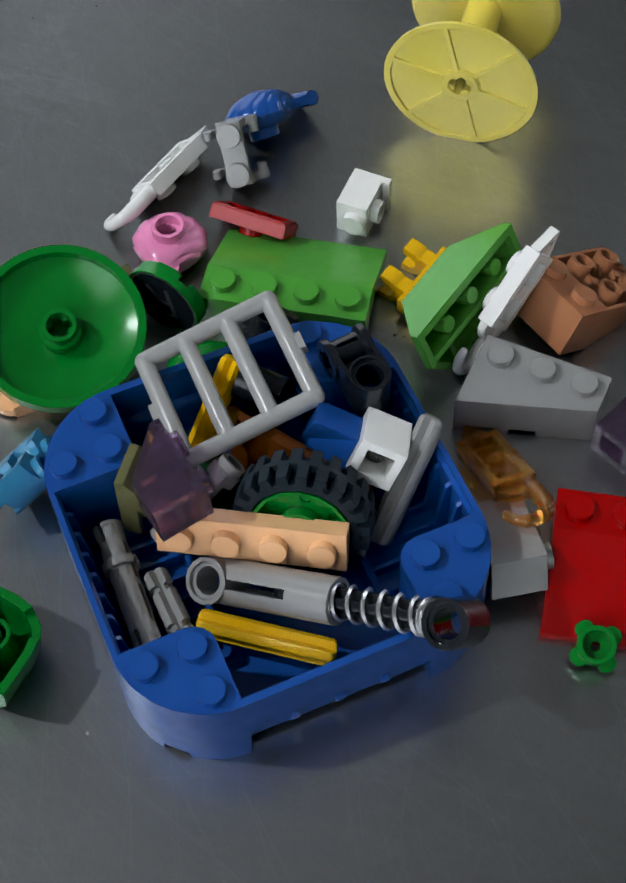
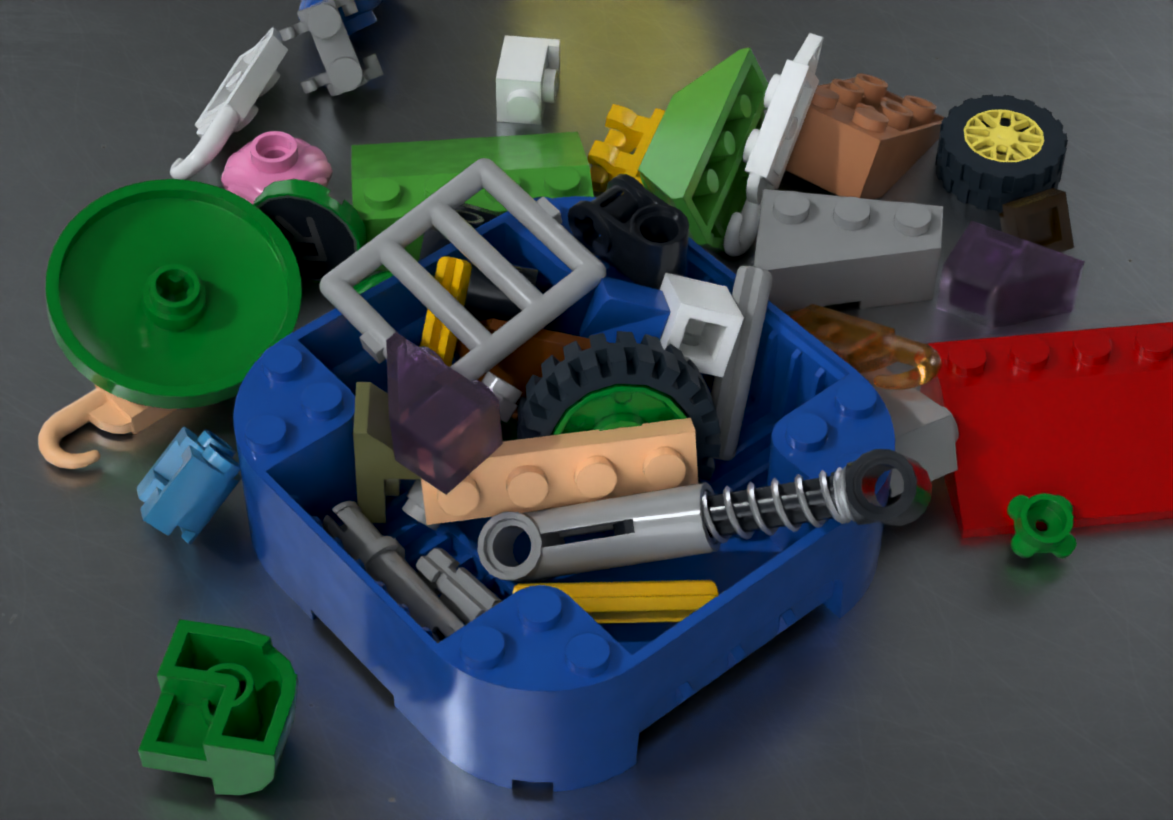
camera: 20 degrees left, 10 degrees down
red plate [209,200,299,240] -> none

